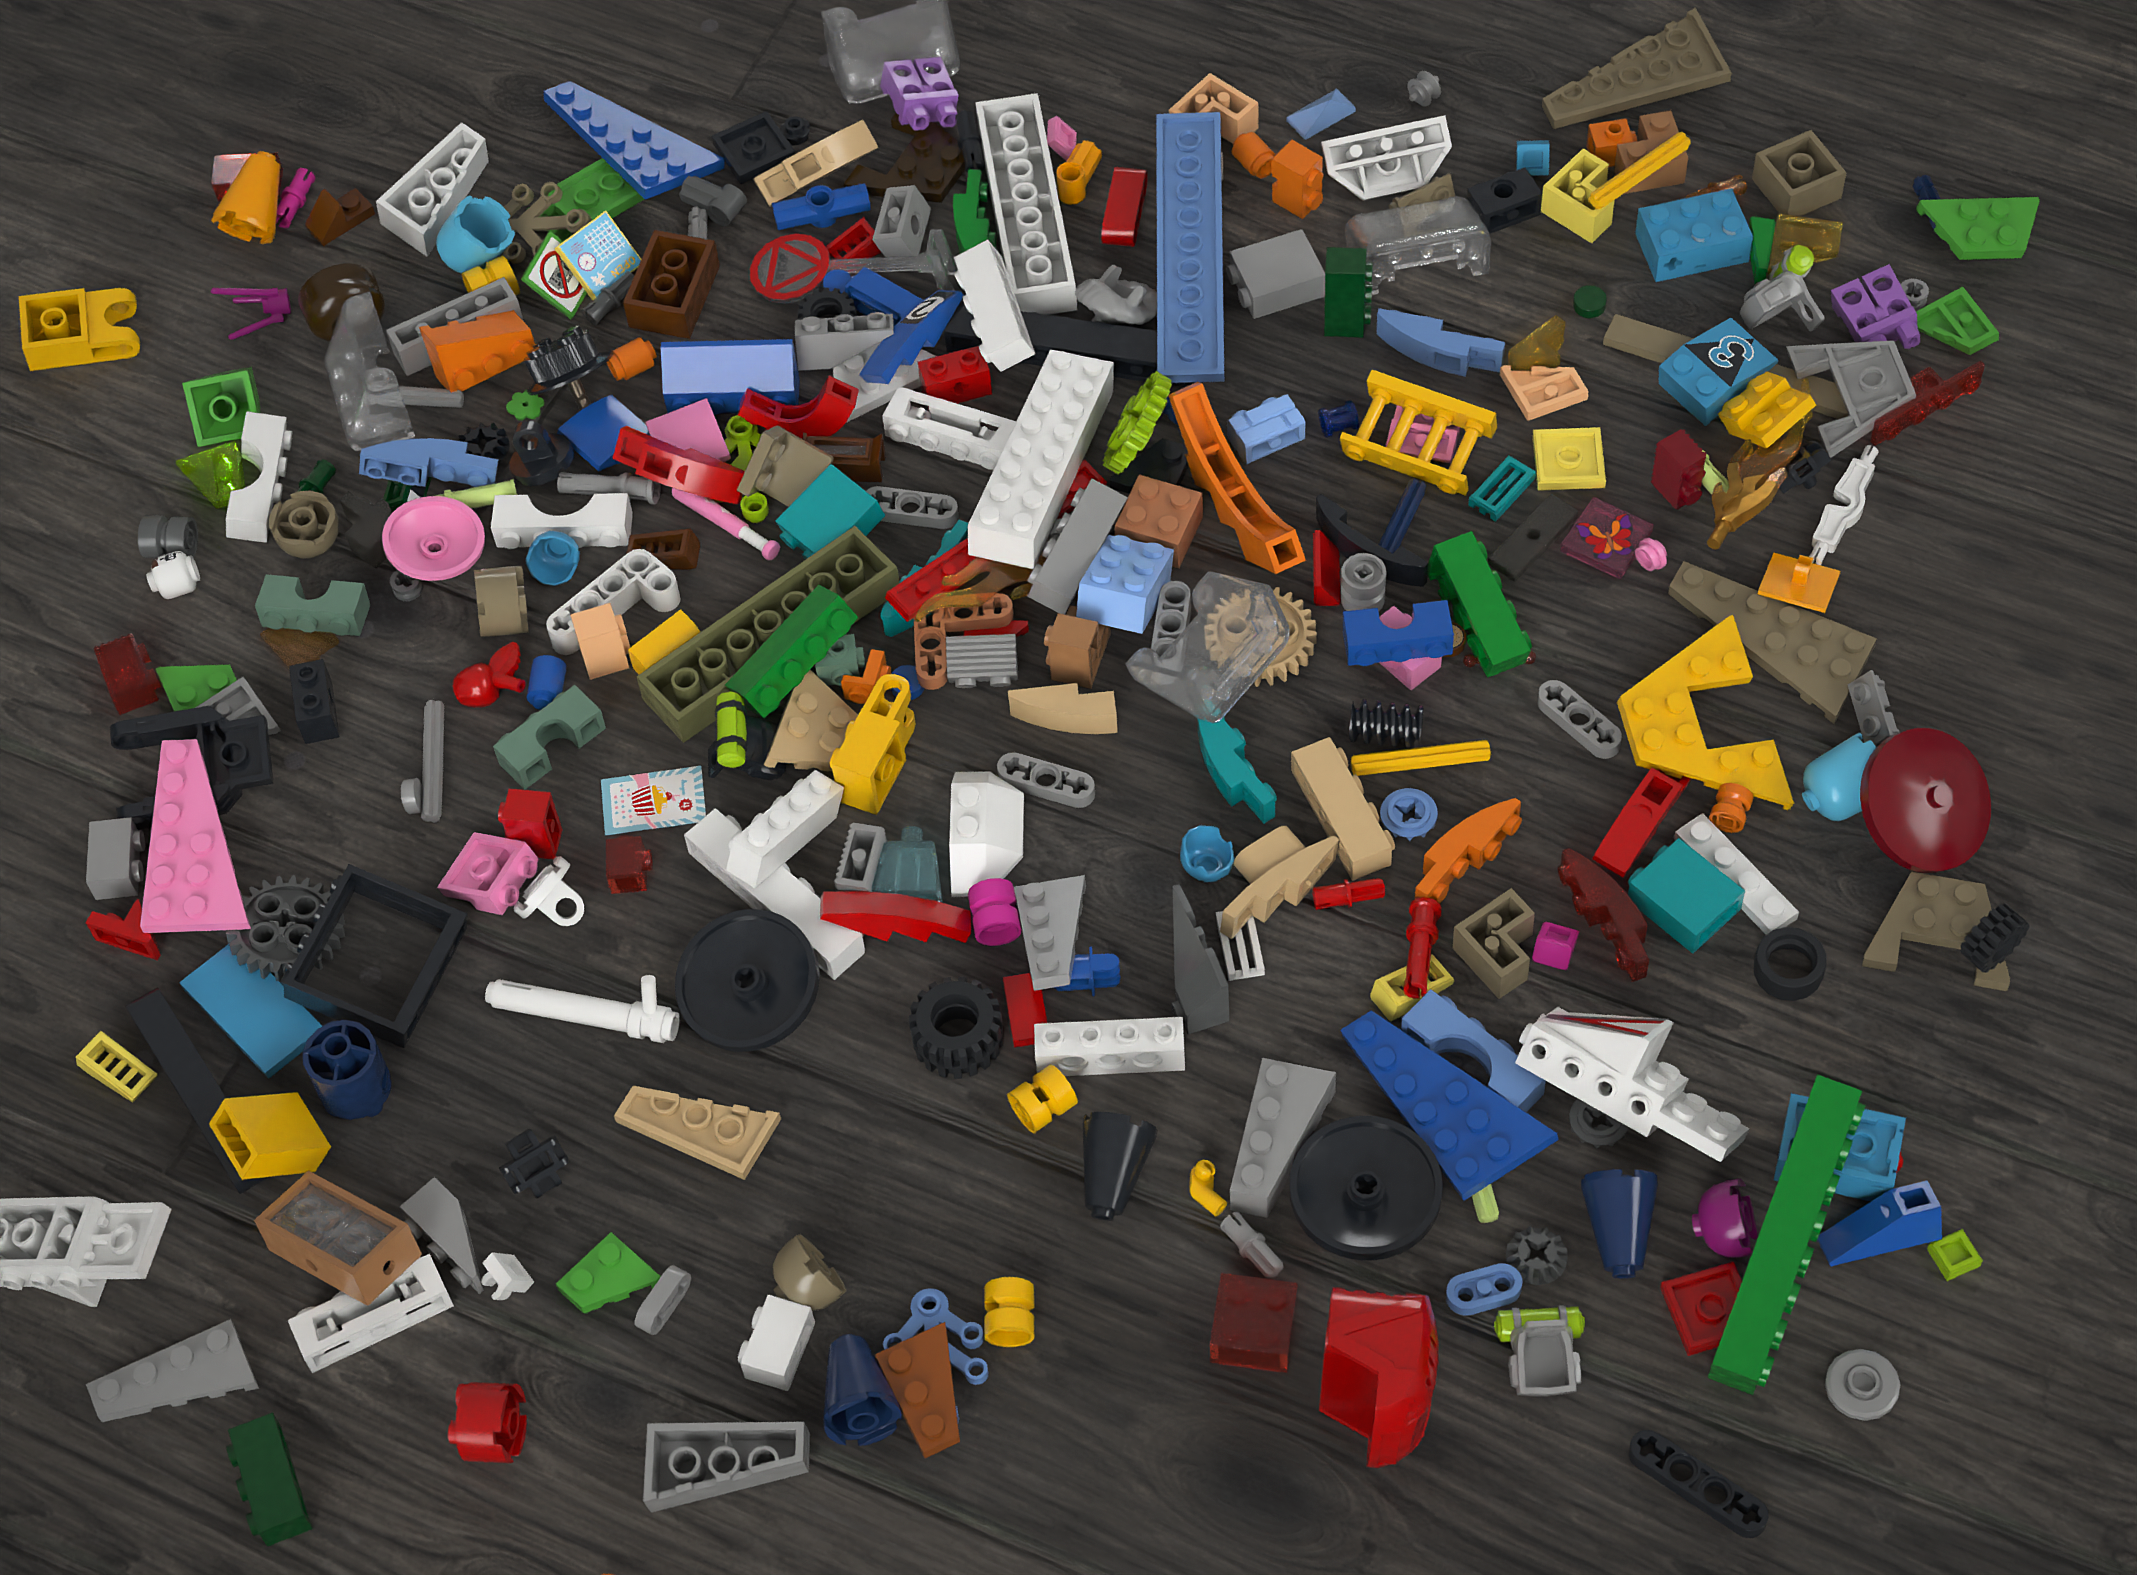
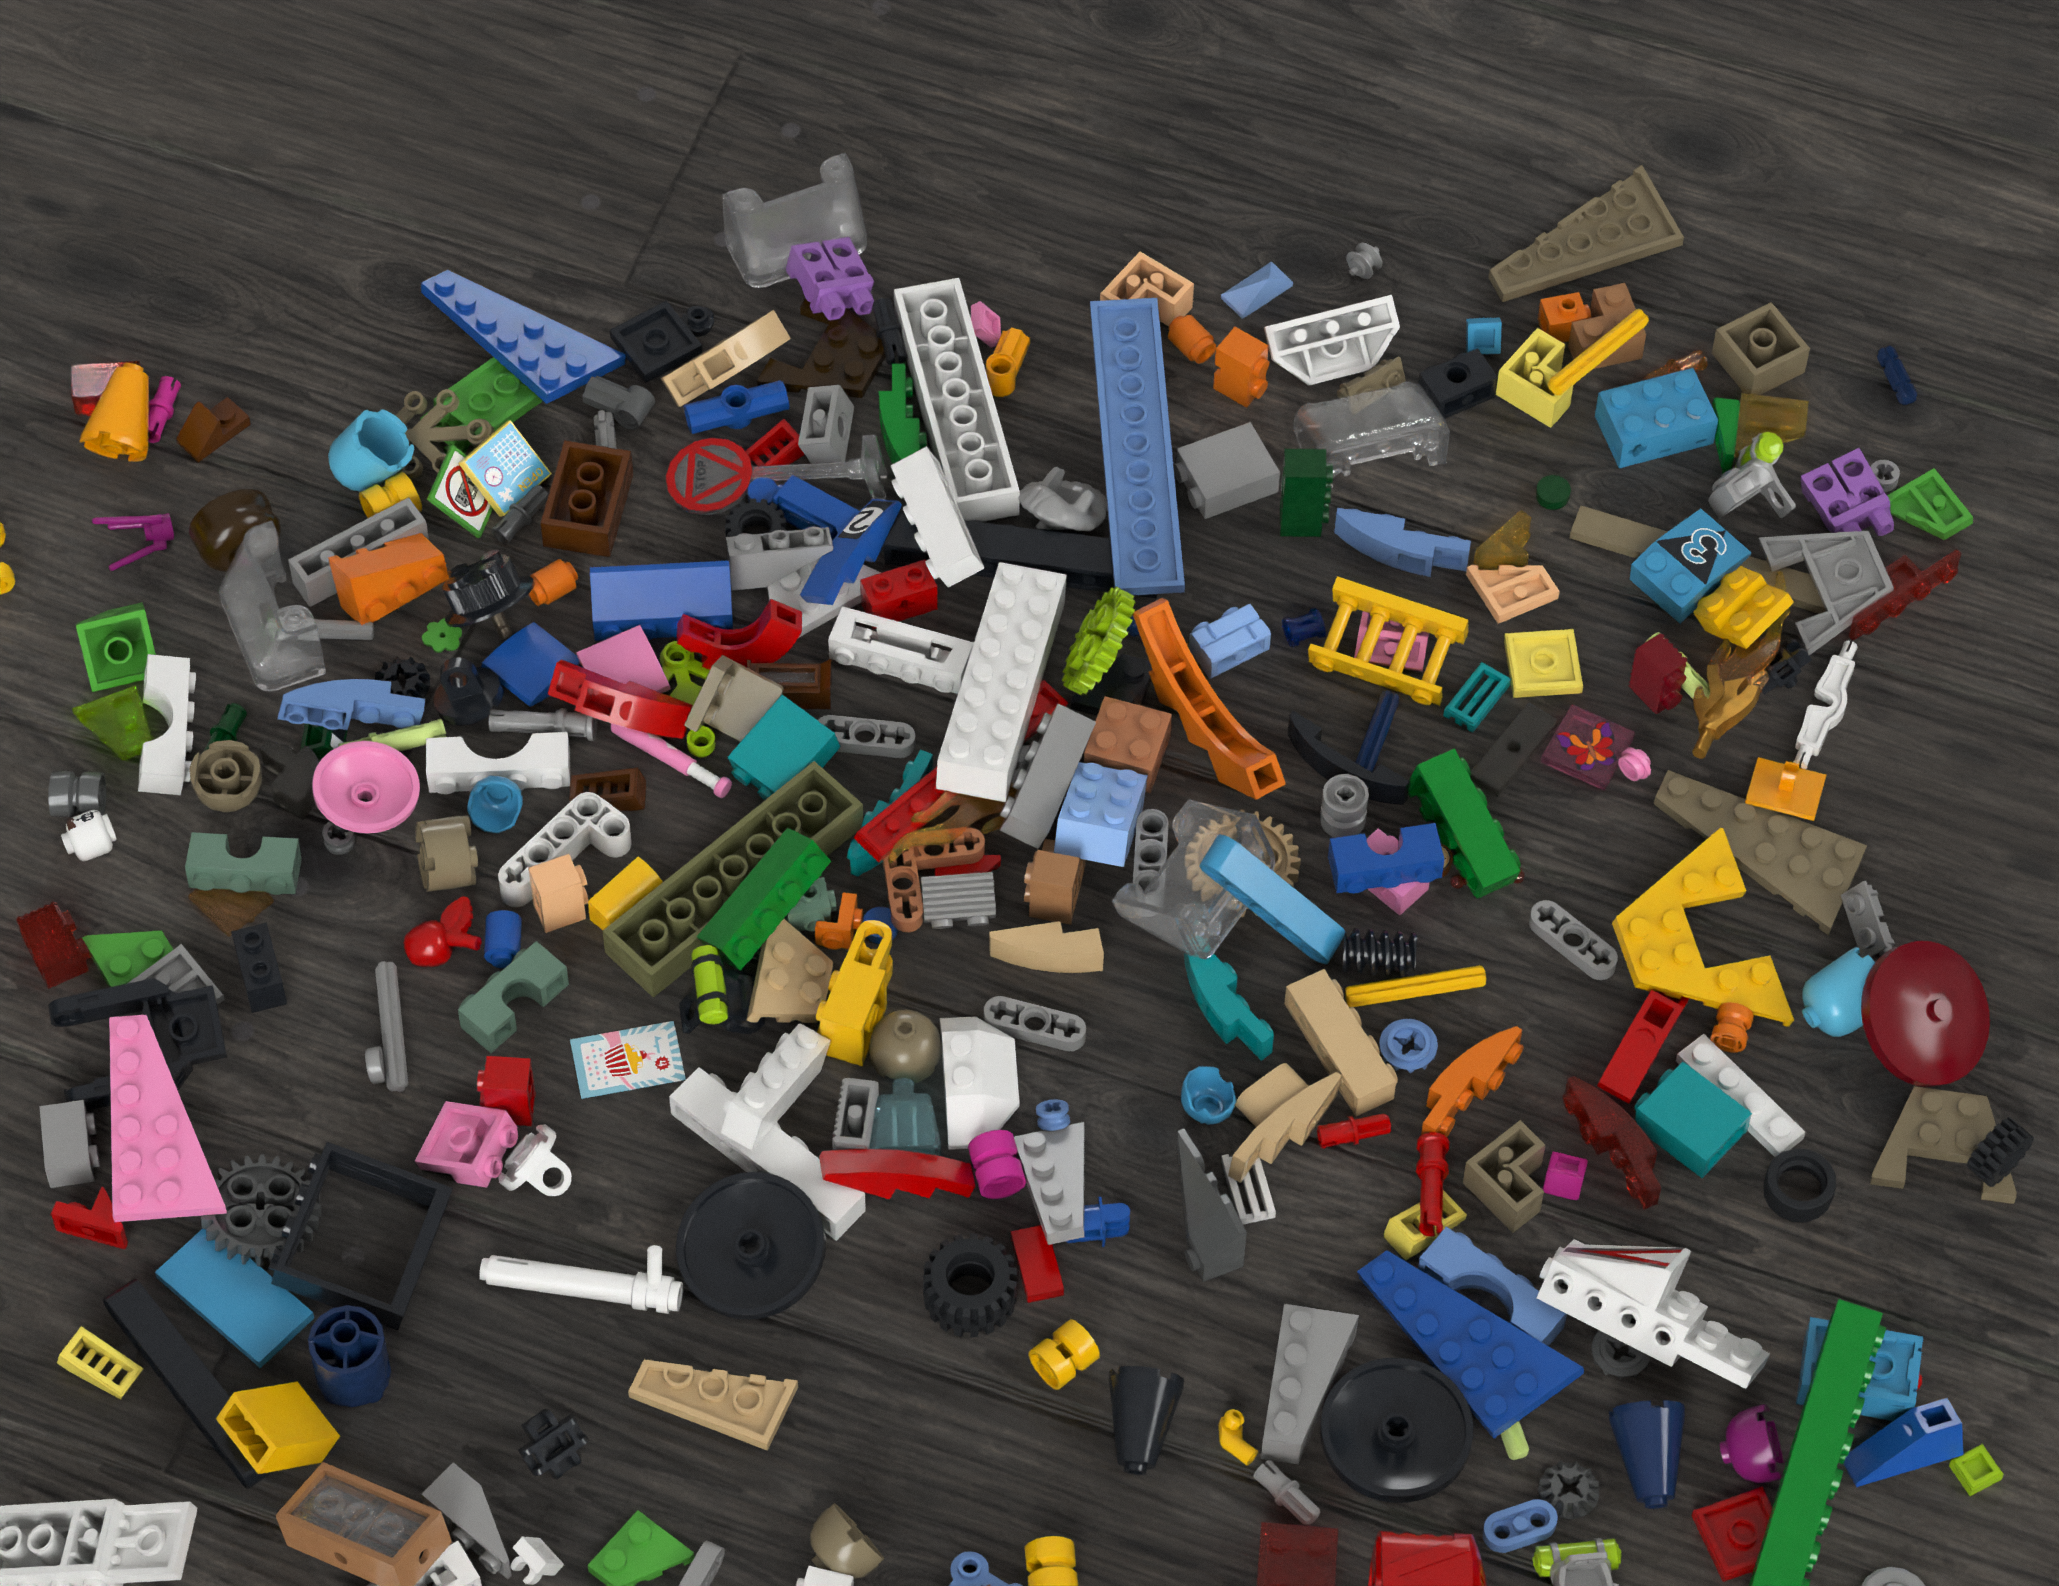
camera: 10 degrees left, 0 degrees up
white wedge [376,122,489,257] -> none
clear red brick [606,835,653,894] -> none
white brick [1034,1017,1185,1076] -> none
red beam [1102,167,1148,247] -> none
red slope [1313,530,1341,606] -> none
bright green wing [1916,197,2039,260] -> none
none -> dark tan cylinder [869,1009,942,1085]
none -> medium blue bush [1036,1099,1070,1131]
none -> dark azure beam [1199,834,1346,964]

